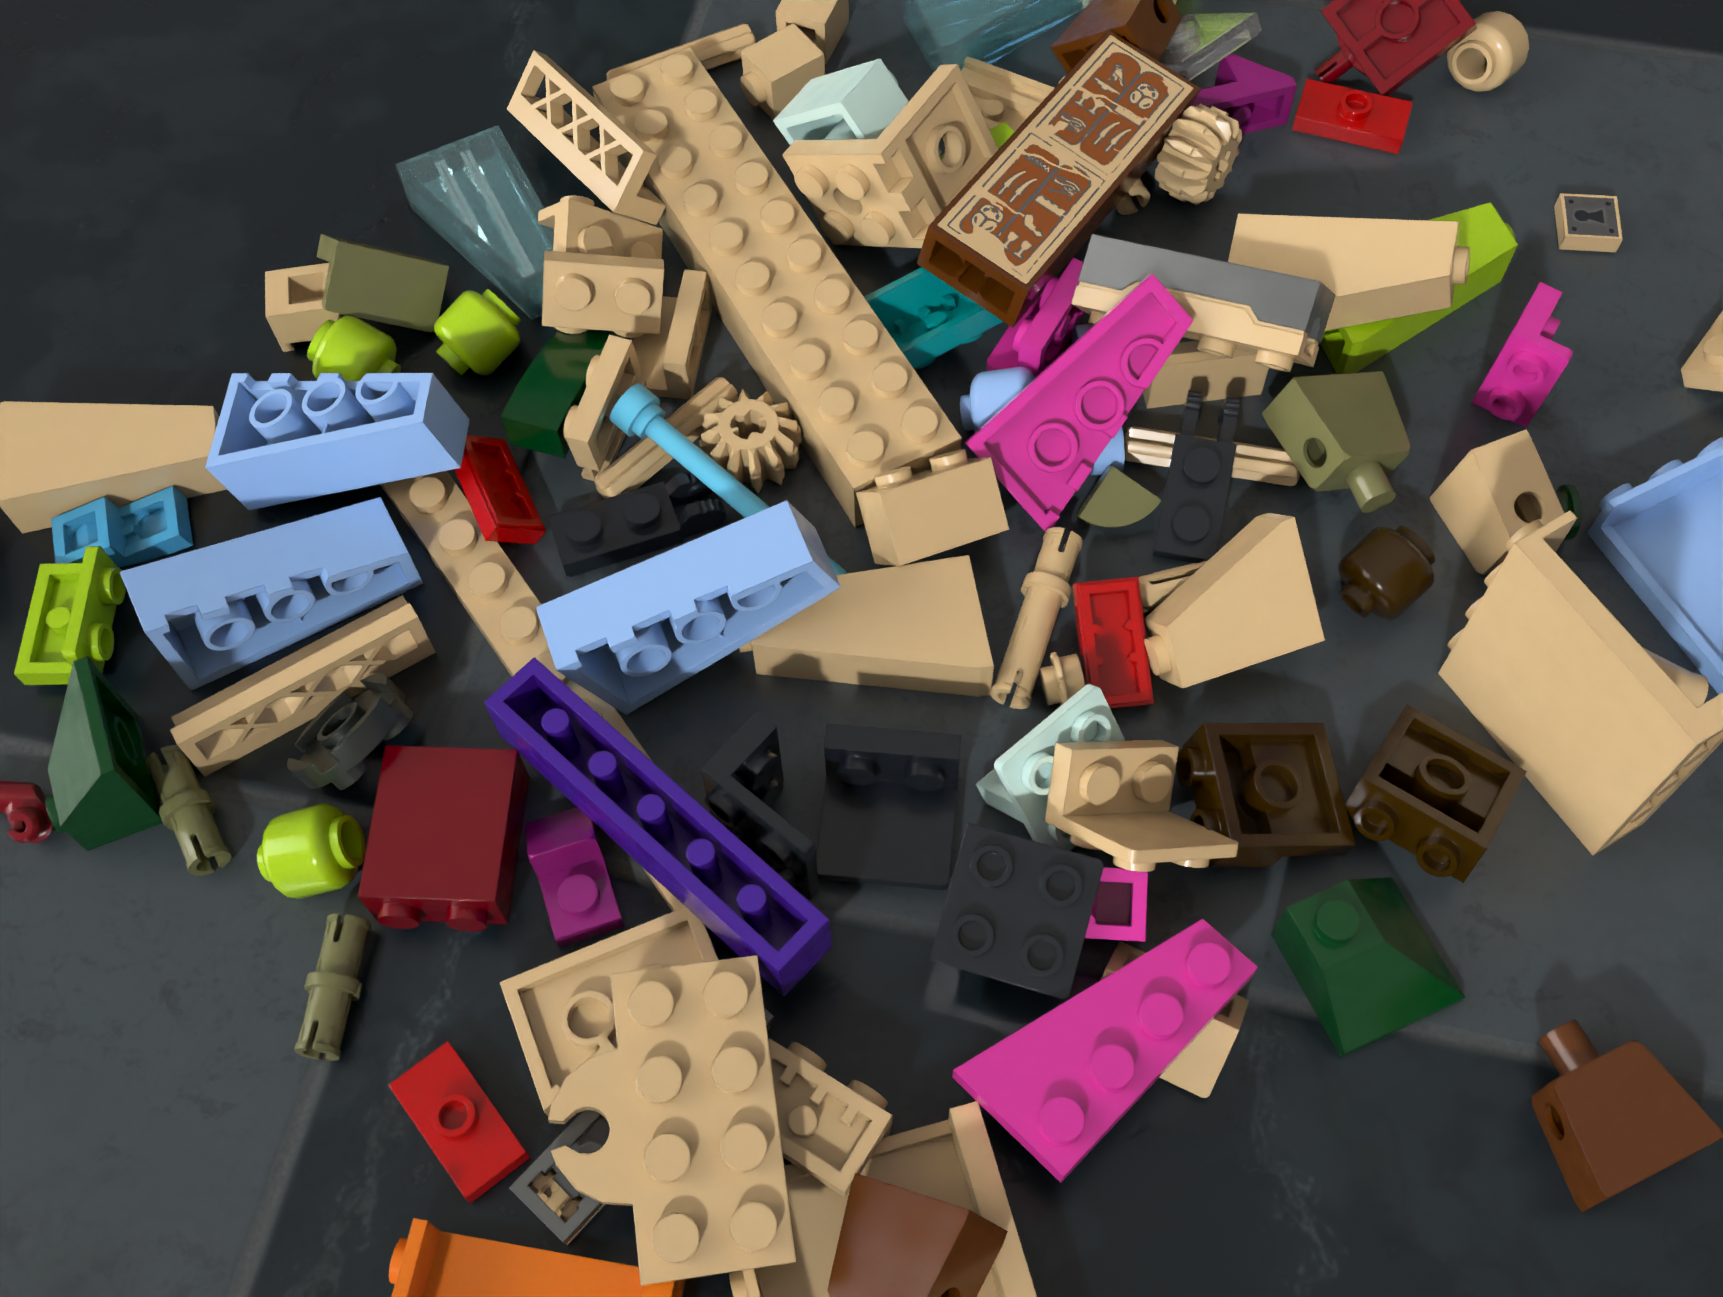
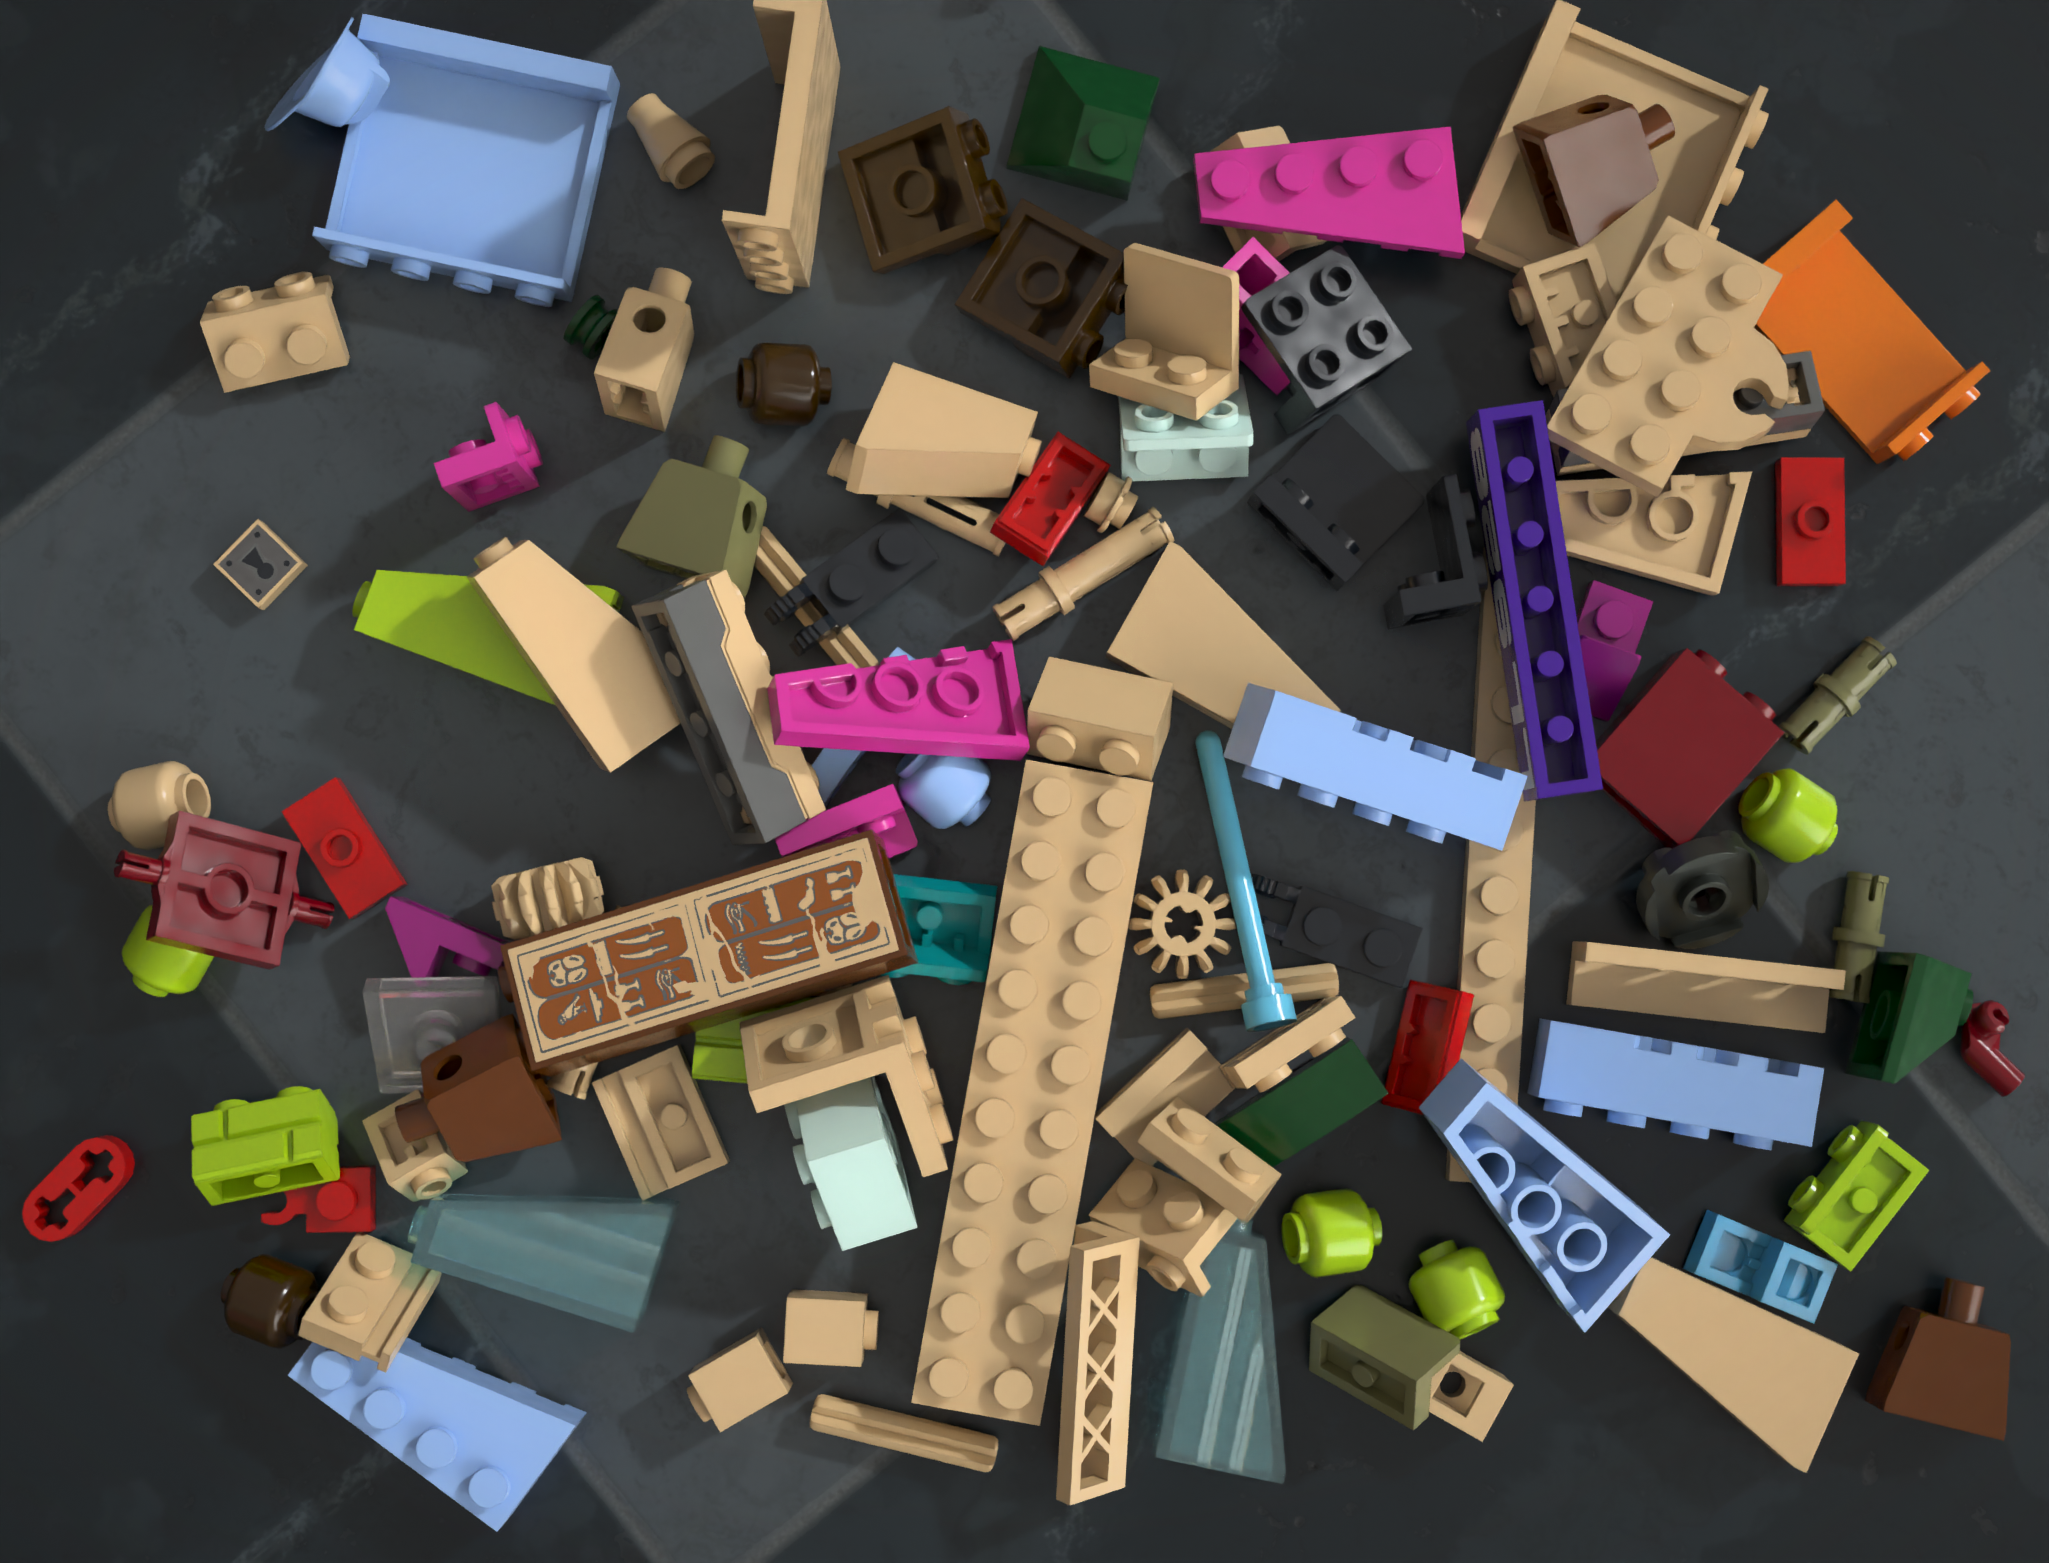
camera: 145 degrees left, 25 degrees up
olive tile [1074,466,1162,527] -> none

